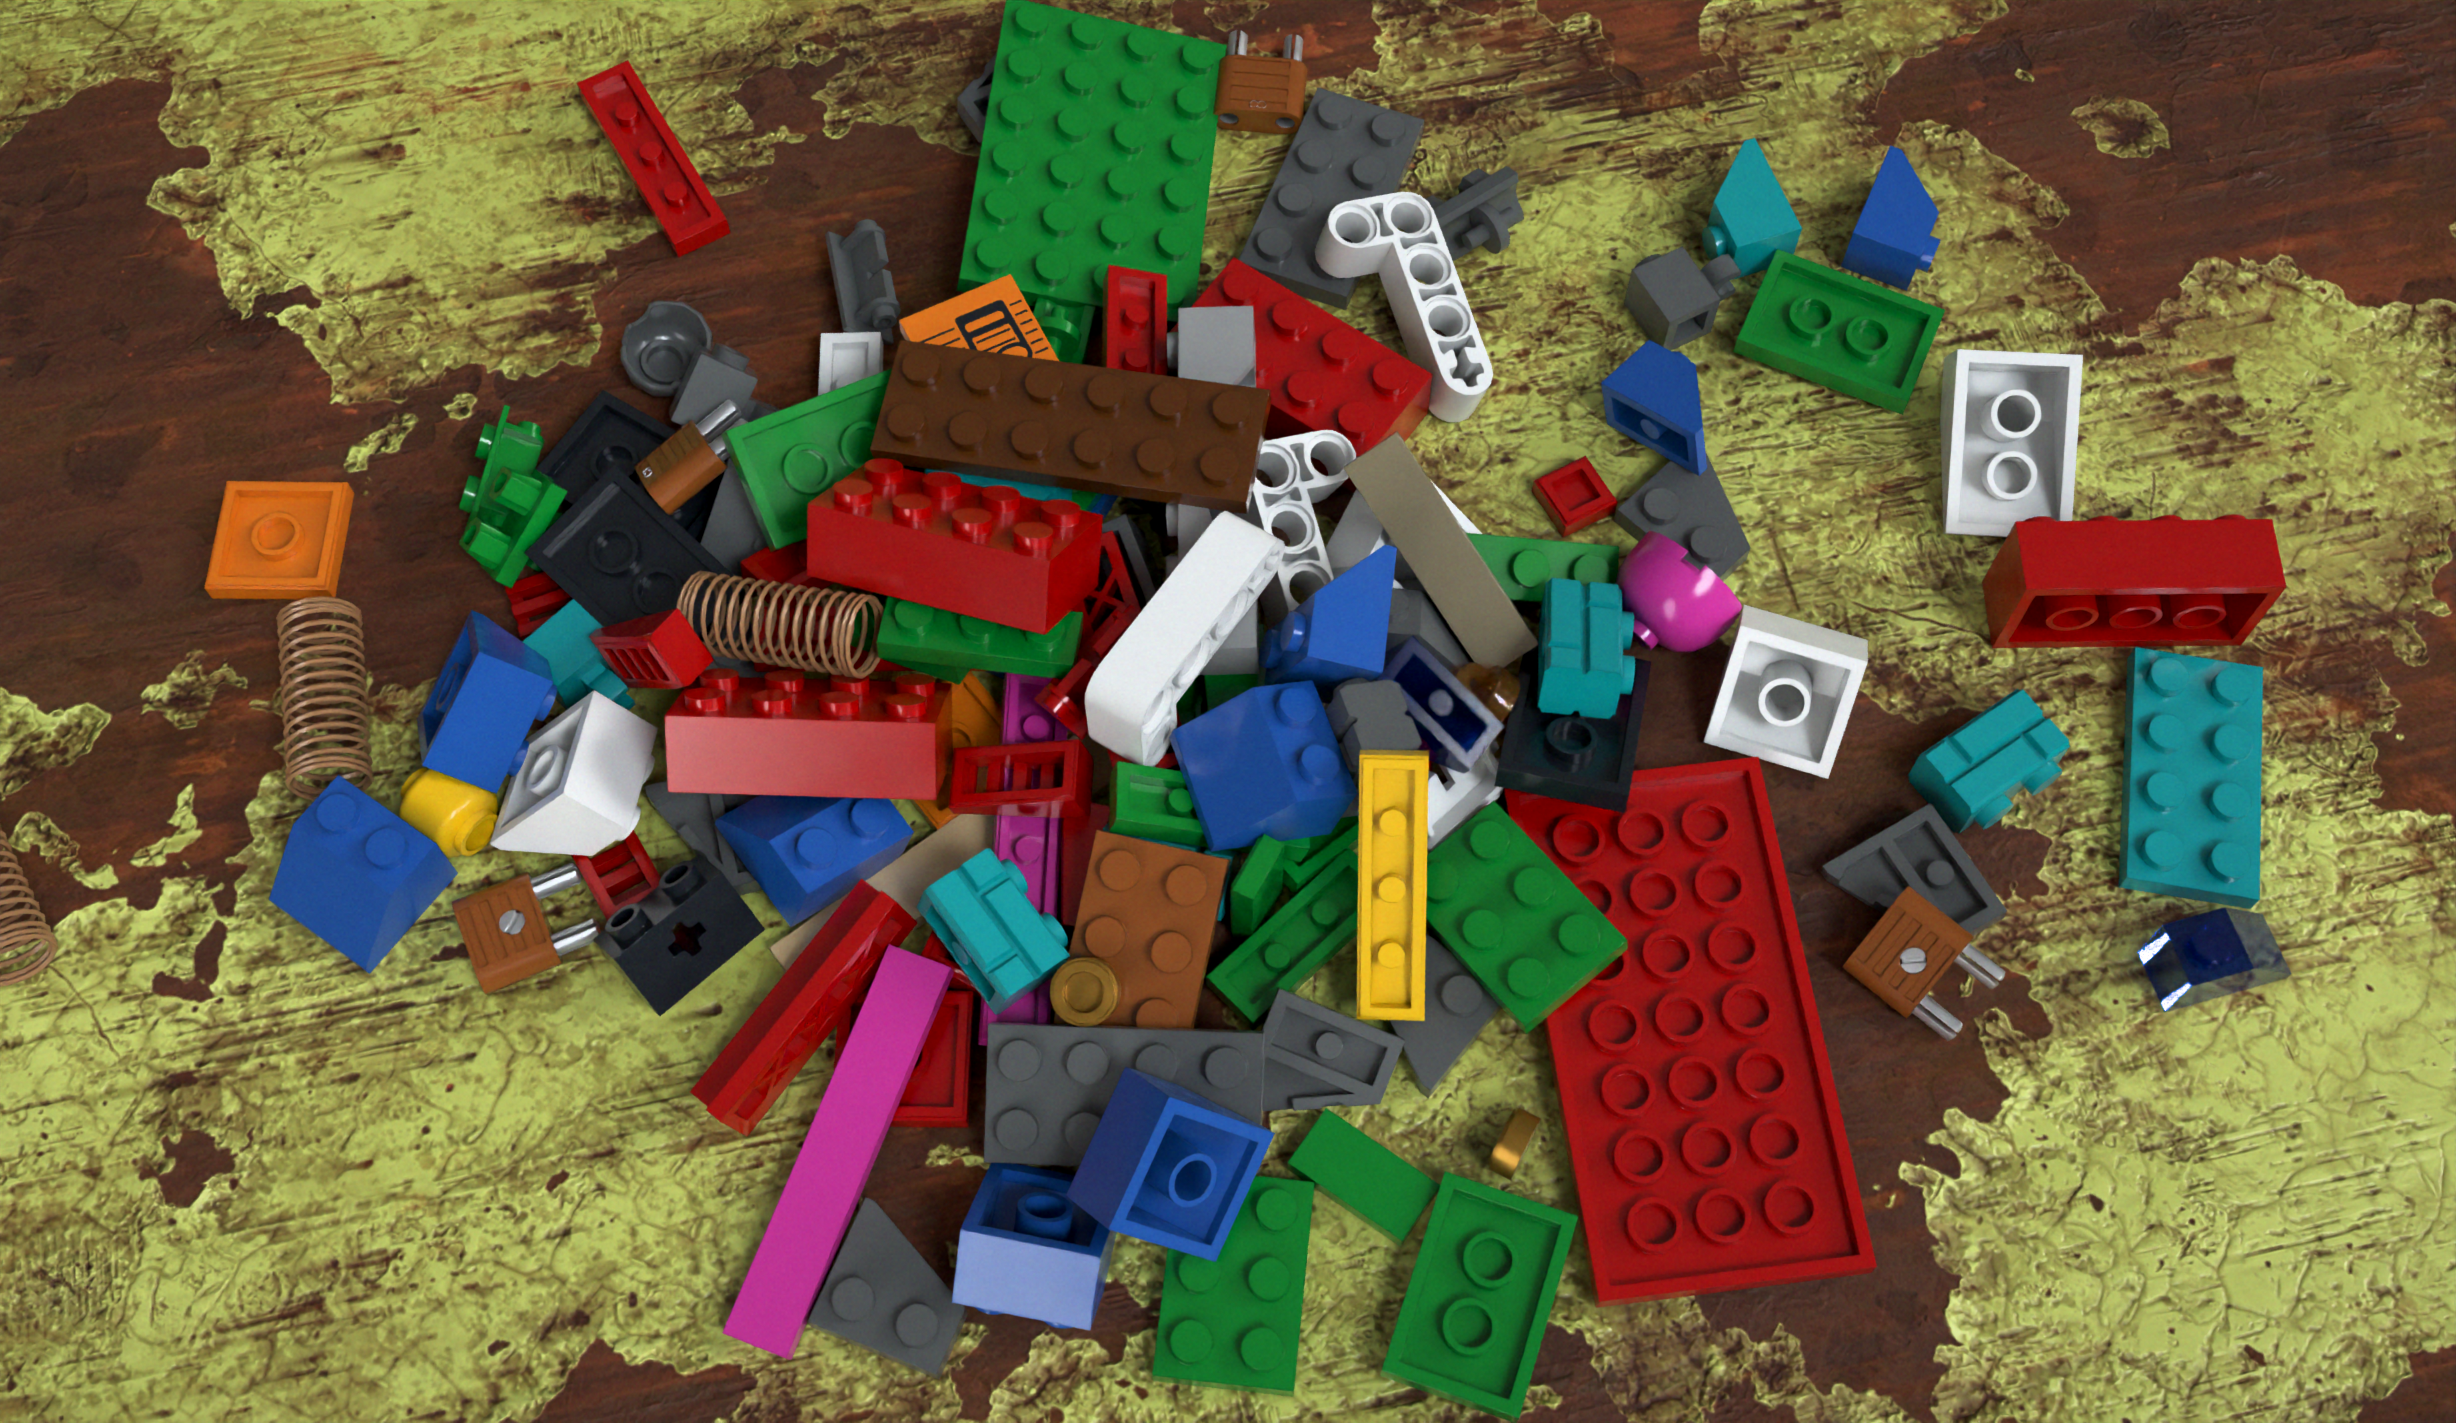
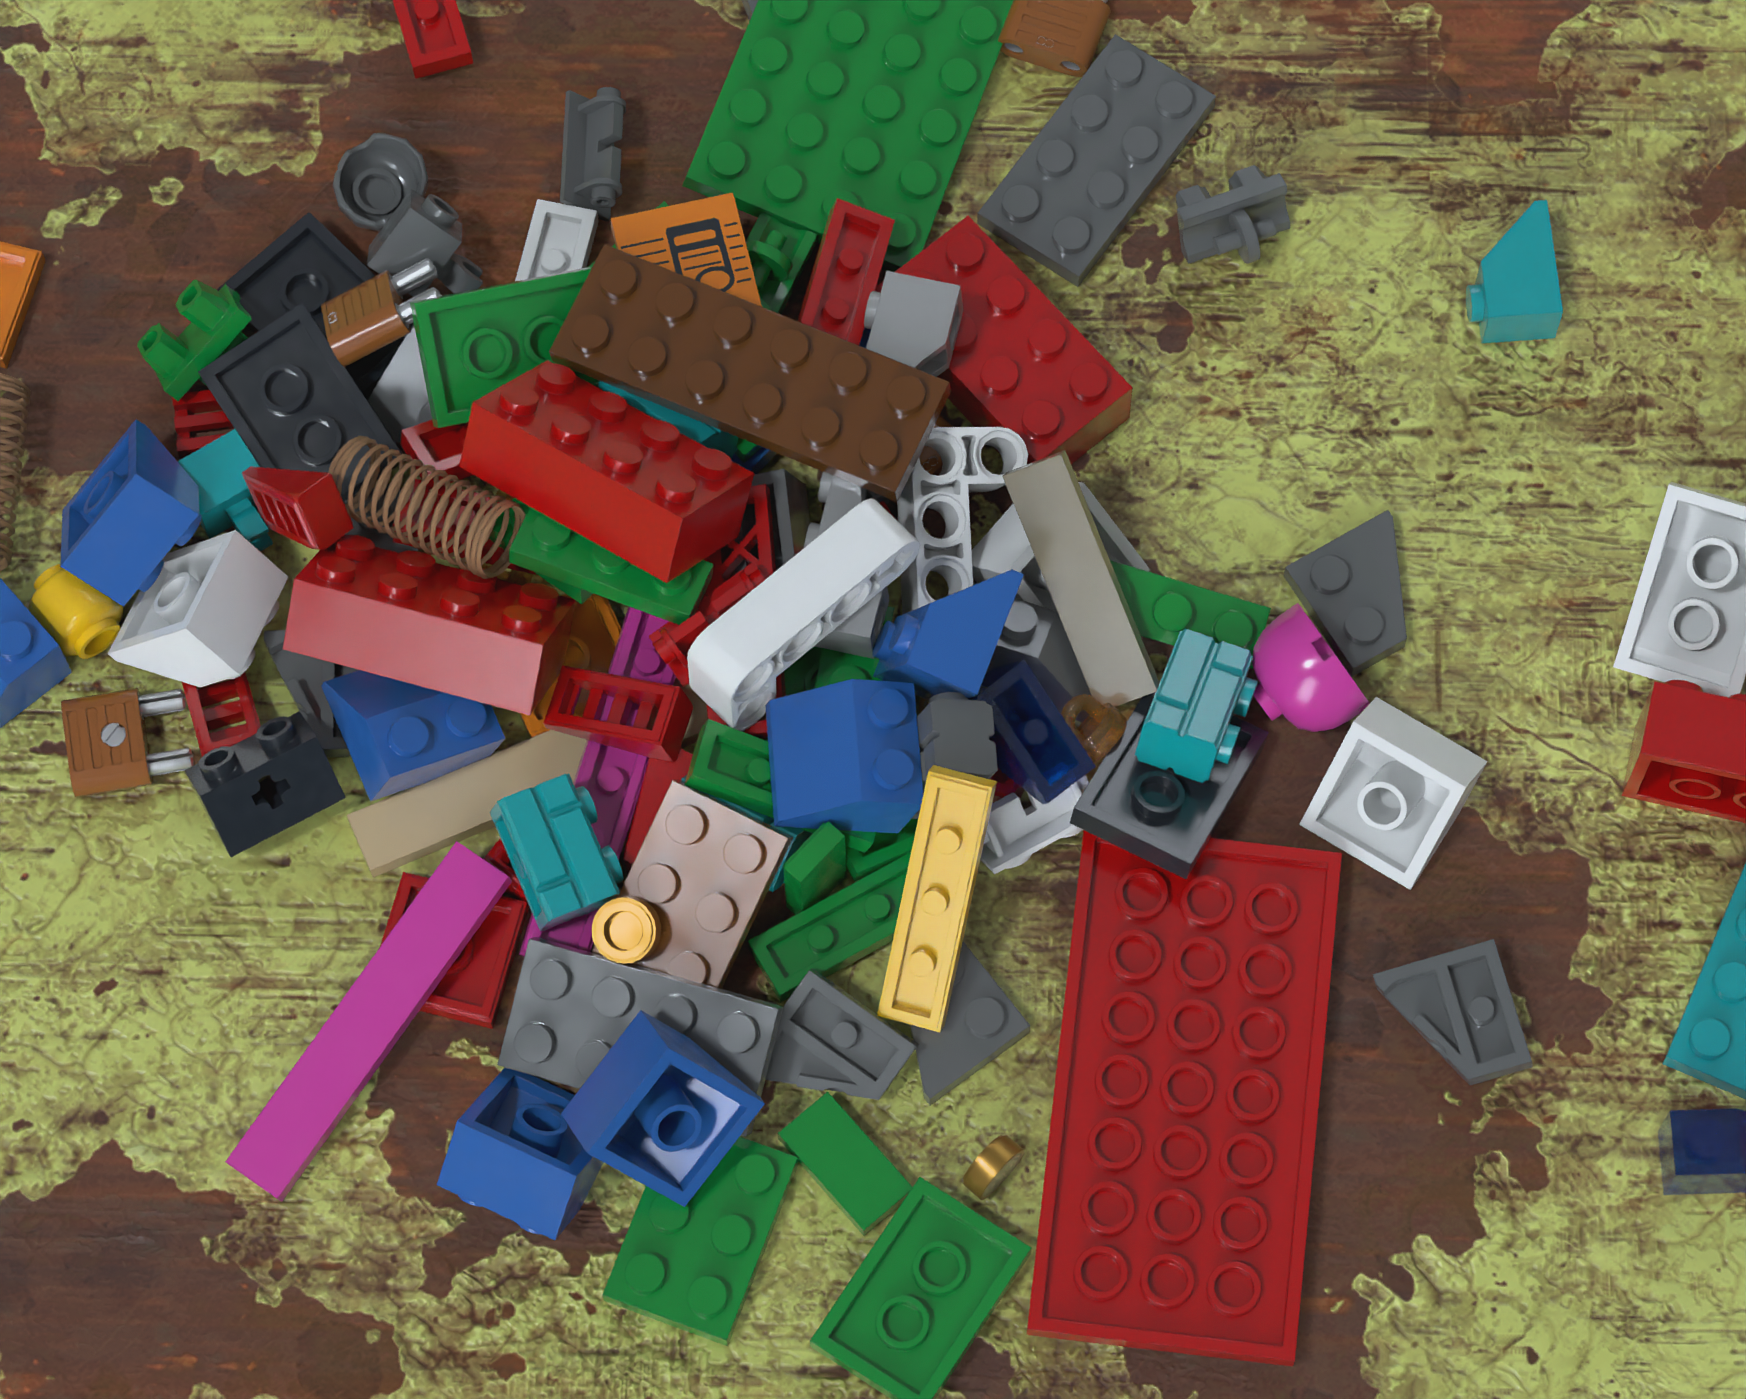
camera: 15 degrees right, 5 degrees up
green hinge [458,405,545,532] -> none
red fence [690,878,918,1137] -> none
dark grey wing [808,1197,968,1380] -> none
white beam [1315,192,1493,422] -> none
green plate [1426,800,1628,1034] -> none
red tile [1532,456,1618,538] -> none
blue slope [1601,340,1707,476] -> none
dark grey brick [1624,246,1741,351] -> none
green plate [1733,249,1945,415] -> none
blue slope [1841,145,1941,291] -> none
dark orange piece [1842,886,2005,1041] -> none
teal brick [1908,689,2070,834] -> none

